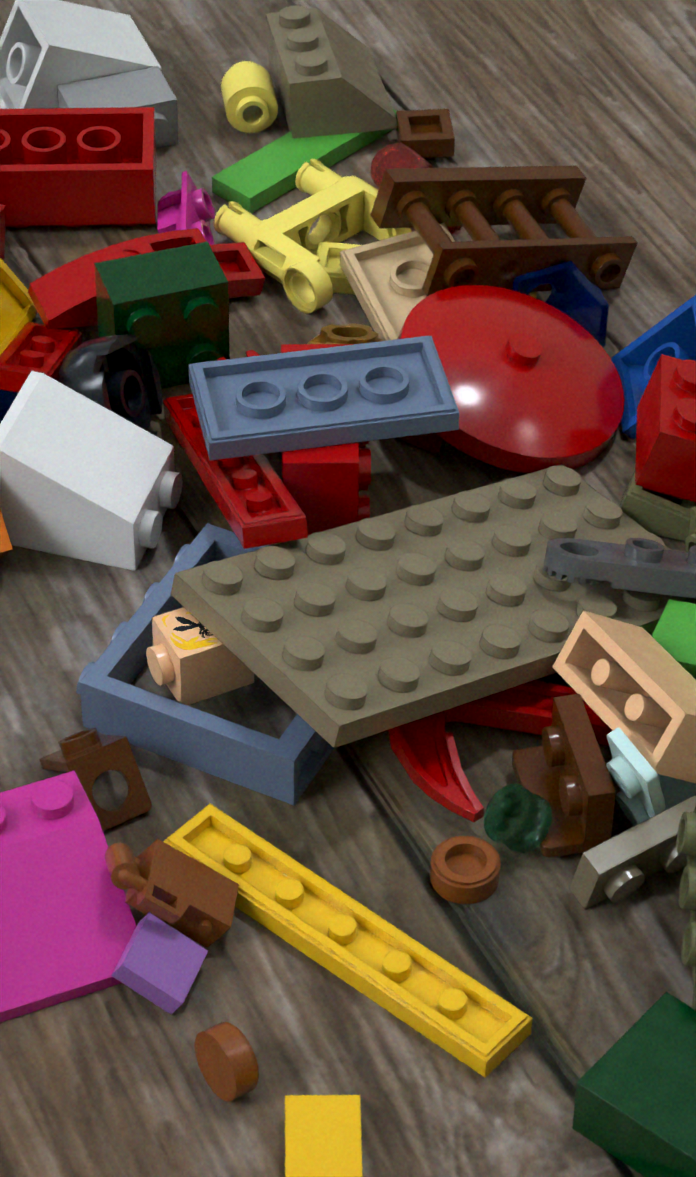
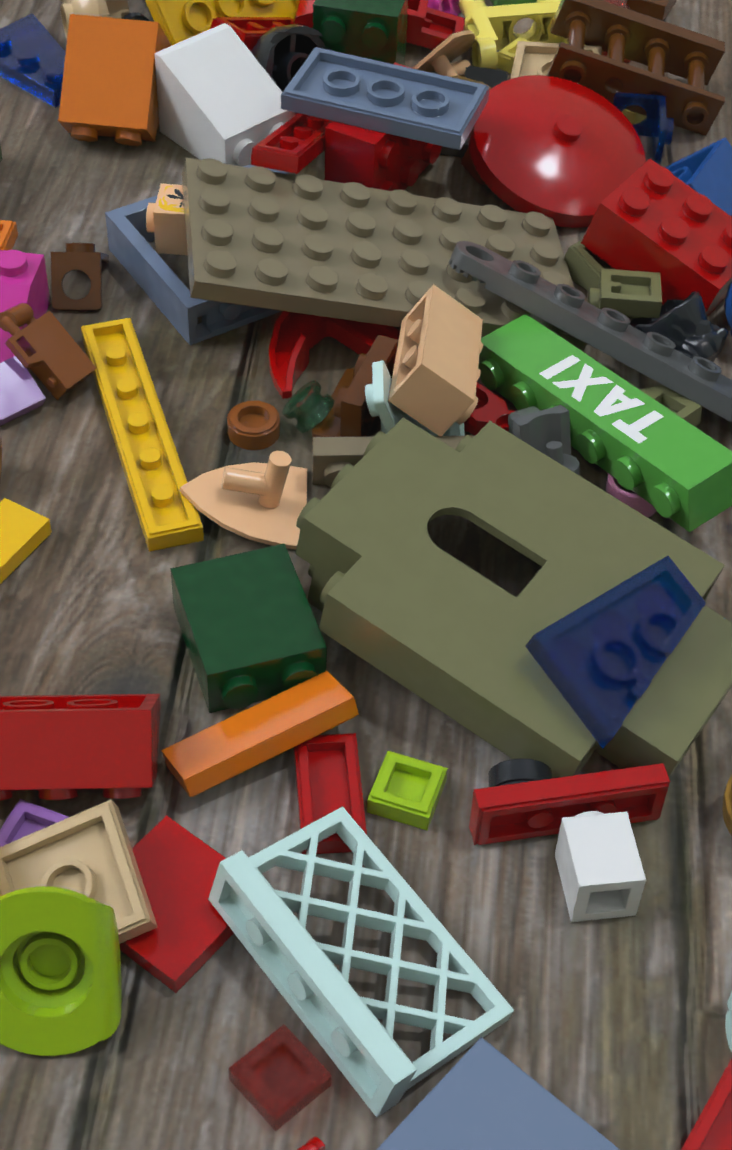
camera: 30 degrees right, 5 degrees up
none -> light nougat shield [179,451,307,550]
none -> light nougat shield [413,30,475,77]
none -> black tile [465,66,511,89]

